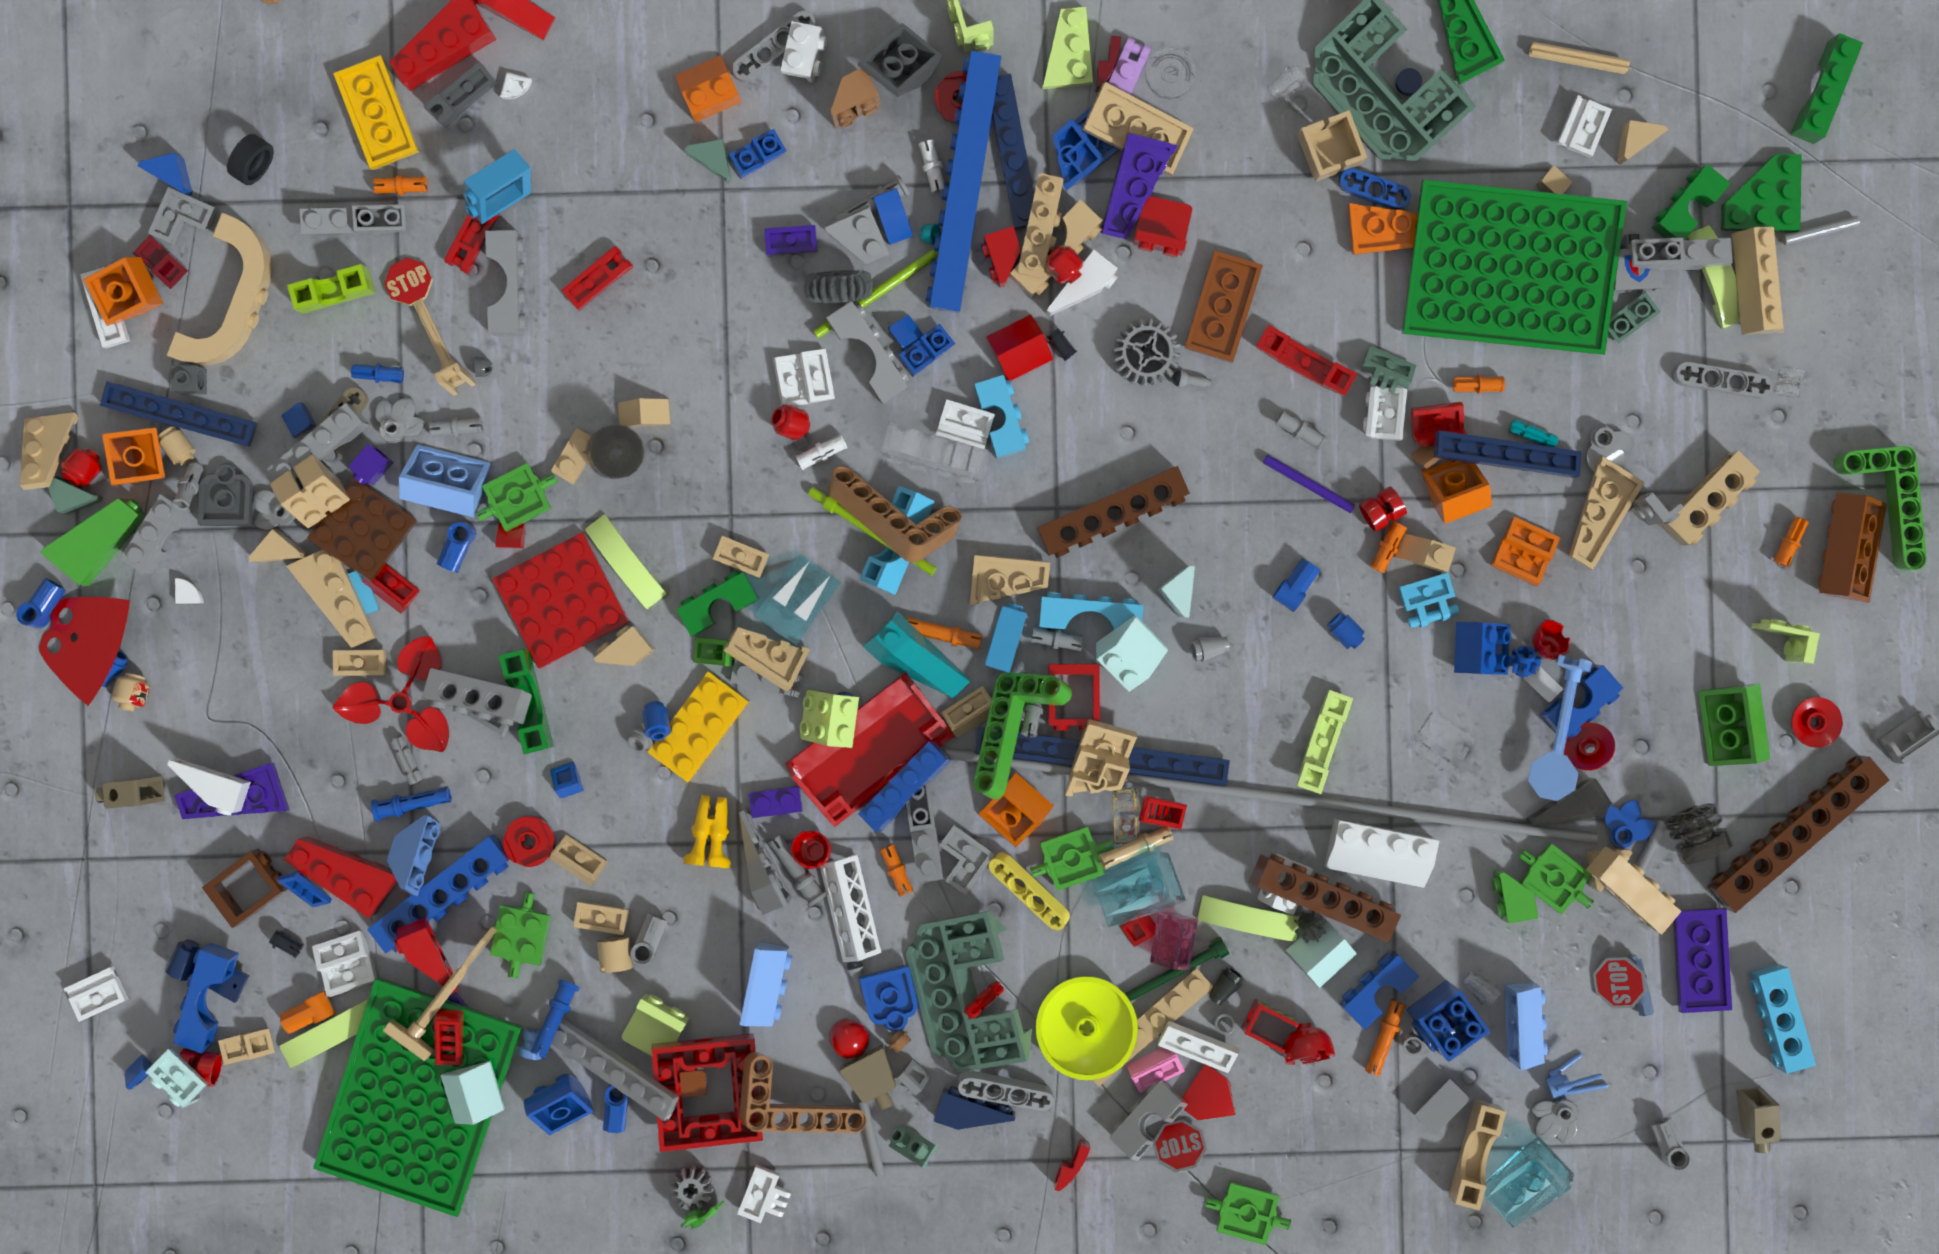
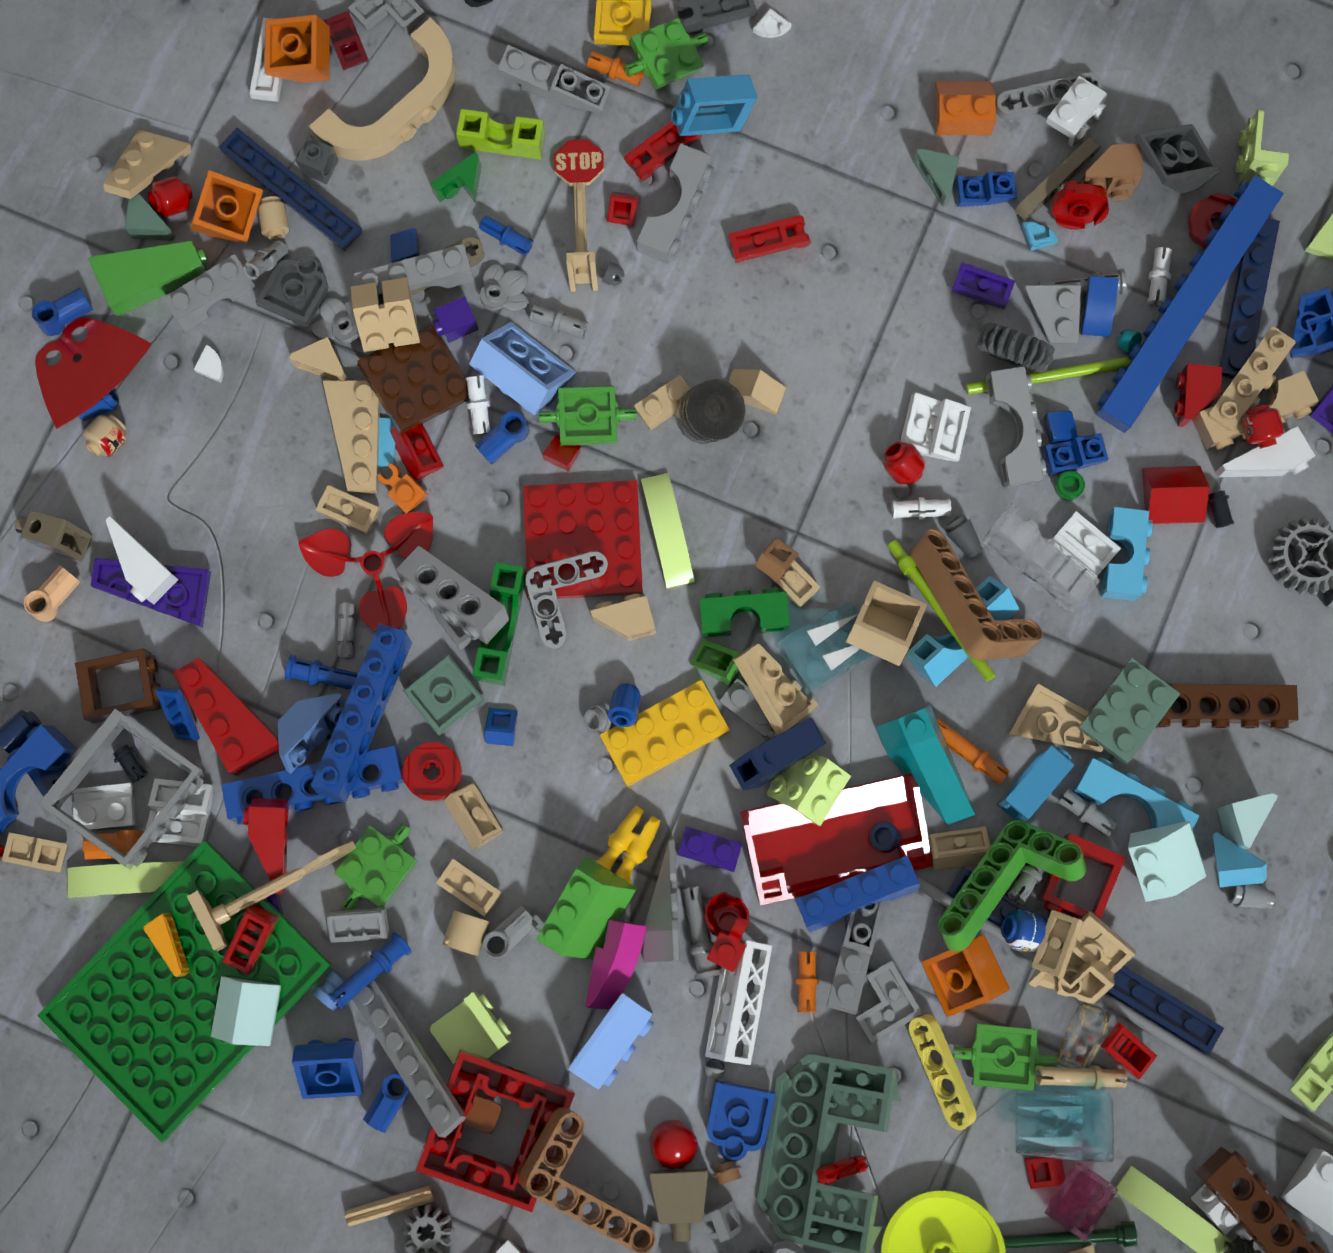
camera: 30 degrees right, 10 degrees down
none -> light nougat piece [24,565,80,622]
none -> light grey window [38,709,204,870]
none -> white plate [72,783,136,832]
none -> light orange slope [144,913,190,977]
none -> blue brick [311,623,412,803]
none -> light grey plate [326,907,390,943]
none -> tan axle [345,1186,434,1226]
none -> orange plate [377,463,429,514]
none -> sand green plate [403,655,485,737]
none -> green slope [430,152,482,202]
none -> white pin [466,376,491,435]
none -> light grey beam [525,550,608,649]
none -> bright green slope [536,856,637,960]
none -> dark pink slope [585,919,647,1010]
none -> red slope [607,192,640,226]
none -> bright green plate [624,18,709,90]
none -> red plate [706,916,749,972]
none -> dark blue slope [729,718,826,791]
none -> medium nougat slope [755,537,799,582]
none -> tan piece [846,580,927,666]
none -> dark blue tile [869,822,901,853]
none -> dark grey cone [945,514,983,559]
none -> blue head [1001,910,1046,953]
none -> dark tan beam [1015,137,1101,221]
none -> medium azure tile [1021,221,1058,251]
none -> tan plate [1031,910,1083,979]
none -> red plate [1051,181,1109,230]
none -> green tile [1054,470,1085,501]
none -> sand green plate [1078,658,1180,765]
none -> medium azure slope [1213,832,1267,887]

